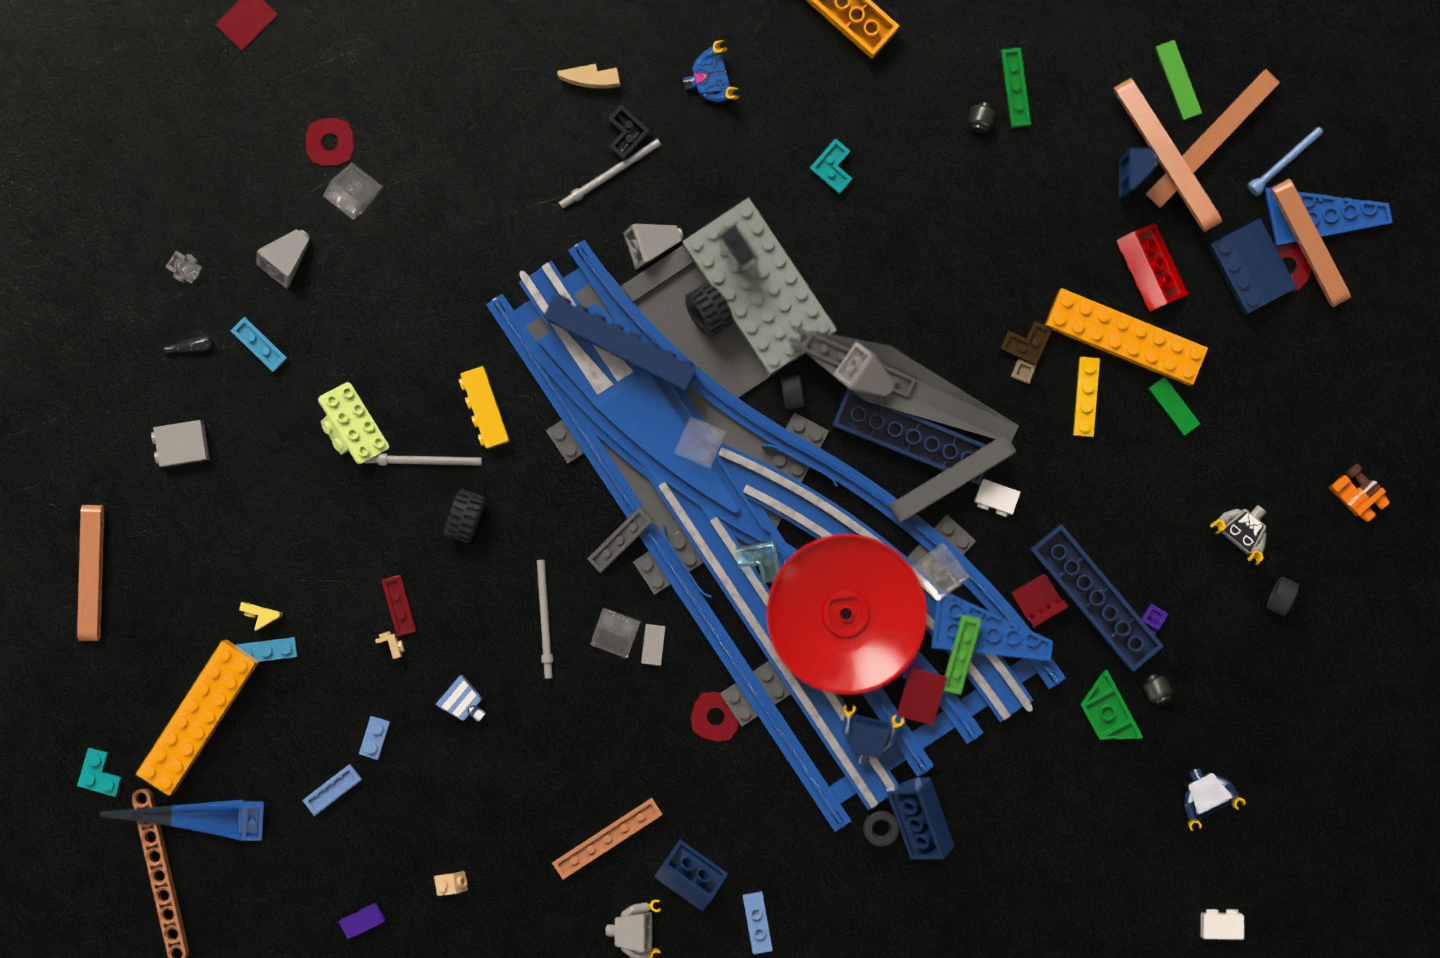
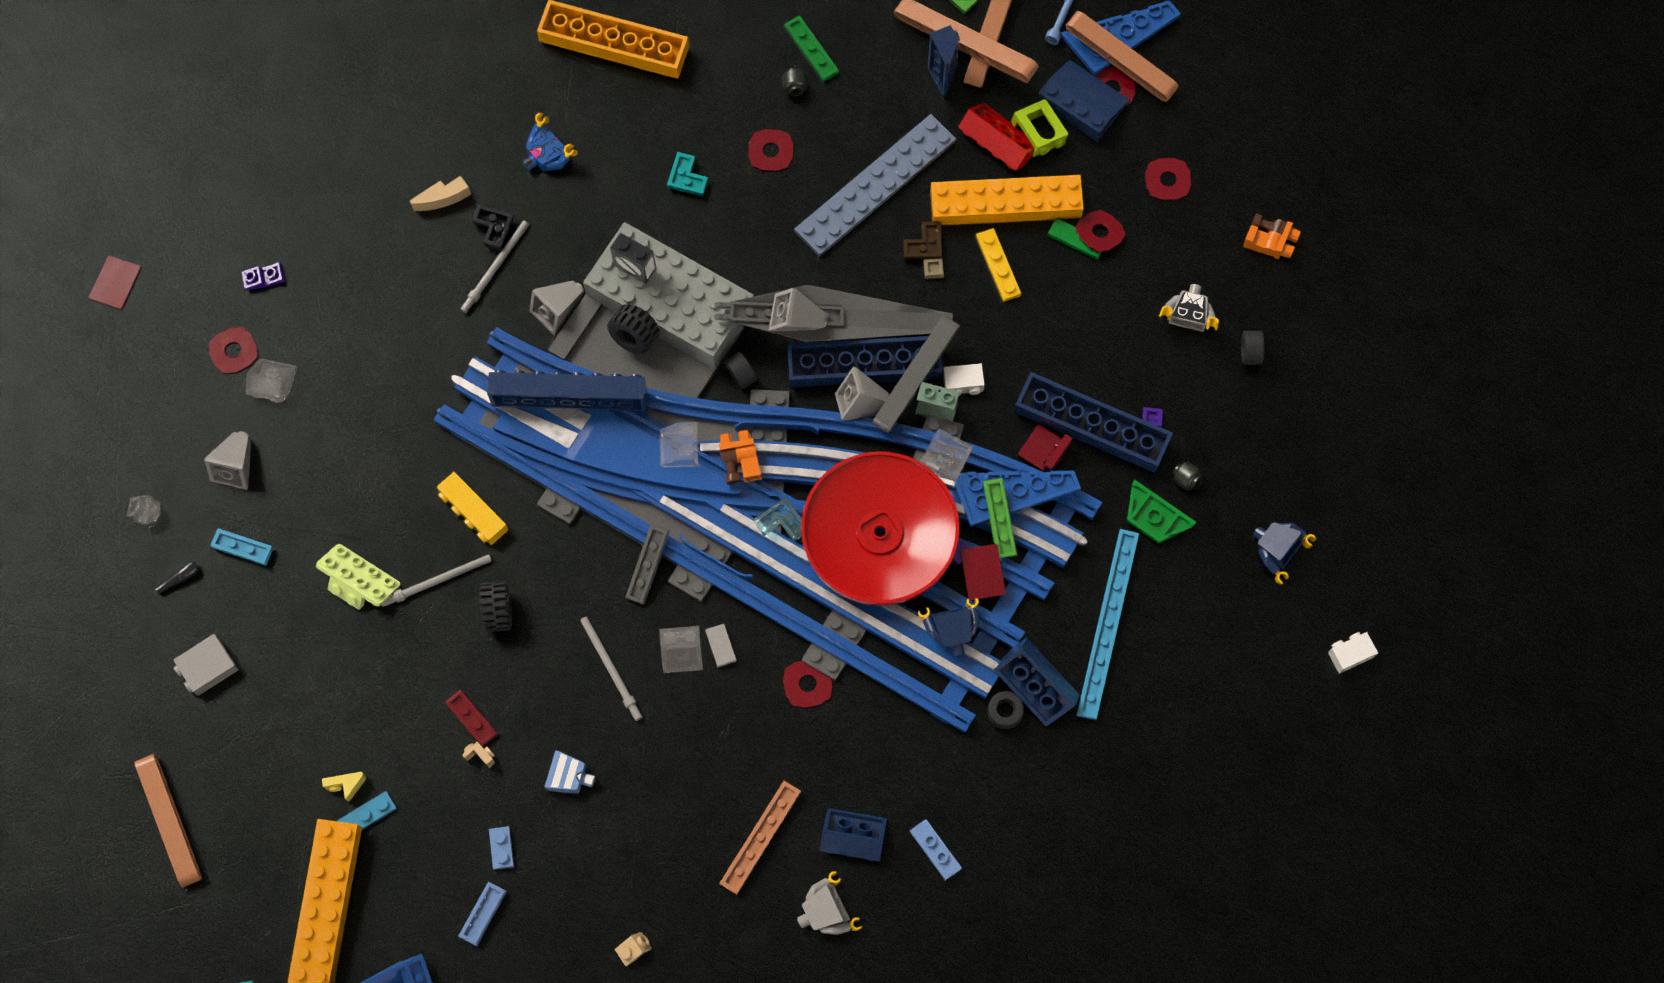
camera: 25 degrees left, 15 degrees down
none -> slope [242,262,285,290]
none -> orange hips [719,430,762,485]
none -> dark red piece [748,129,794,171]
none -> sand blue plate [794,114,956,257]
none -> light grey slope [835,367,889,421]
none -> sand green panel [915,382,959,422]
none -> lime panel [1011,99,1068,157]
none -> dark red piece [1075,210,1125,252]
none -> dark azure plate [1076,529,1139,720]
none -> dark red piece [1145,158,1191,200]

